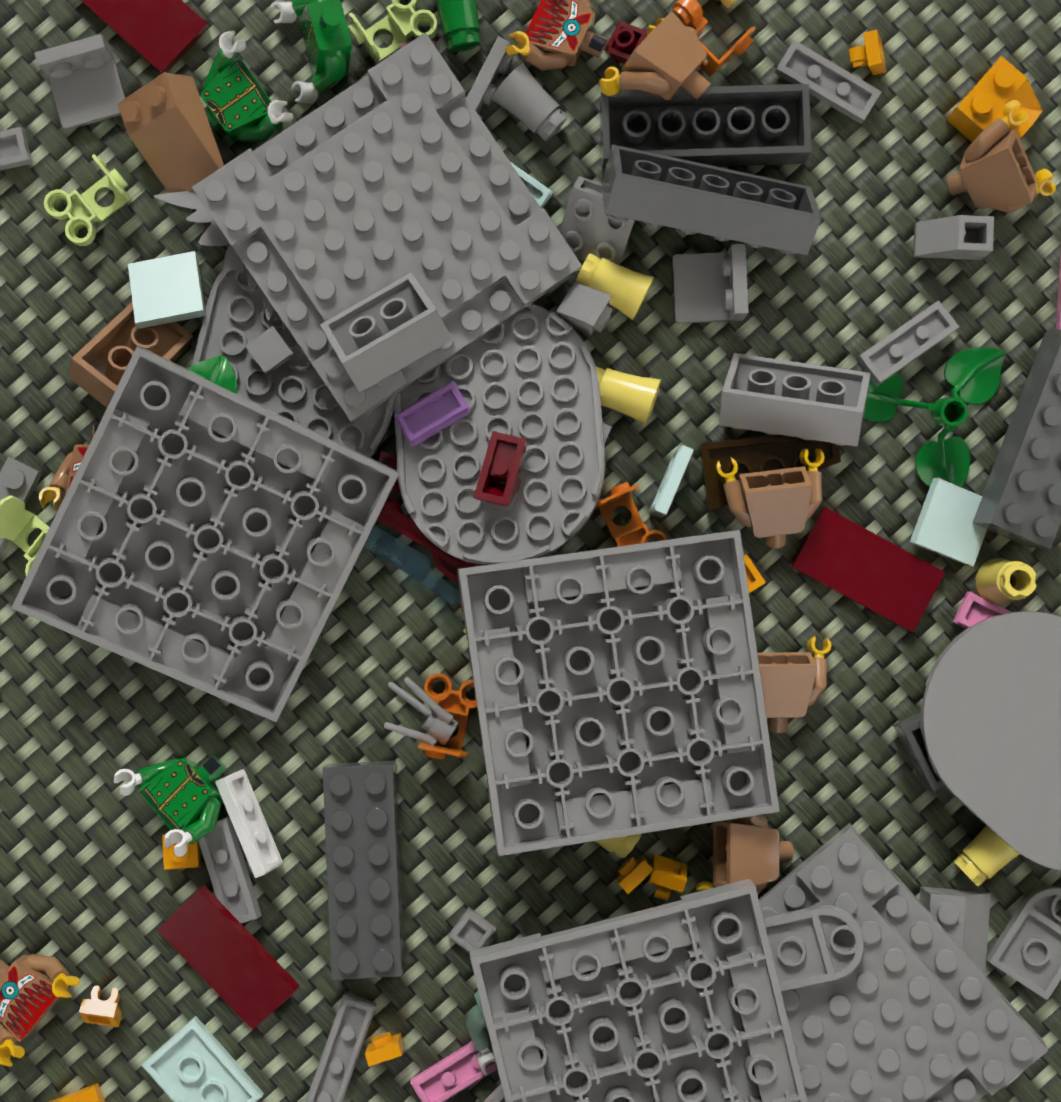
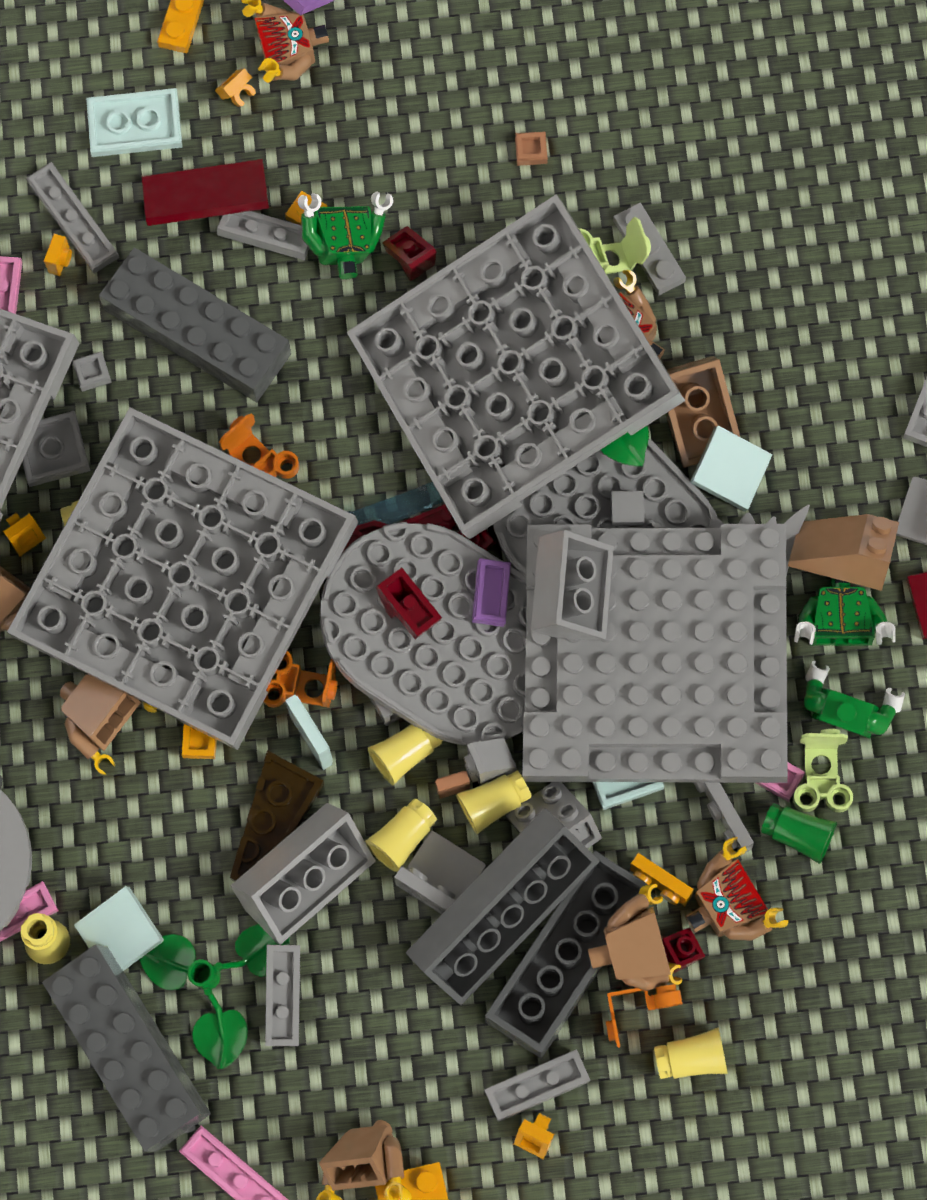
camera: 130 degrees right, 15 degrees down
yellowish green piece [44,154,132,246] -> none
white tile [215,769,283,878] -> none
light grey plant [384,677,458,746] -> none
light grey plant [491,63,568,141] -> none
light orange plate [617,855,653,894] -> none
medium nougat torso [716,448,825,548] -> none
dark red tile [791,507,945,632] -> none
light grey slope [913,215,994,260] -> none
none -> light grey tile [22,411,90,487]
none -> light yellow plant [365,798,437,872]
none -> dark red slope [382,226,437,281]
none -> nougat tile [435,771,470,799]
none -> light orange plate [630,853,694,906]

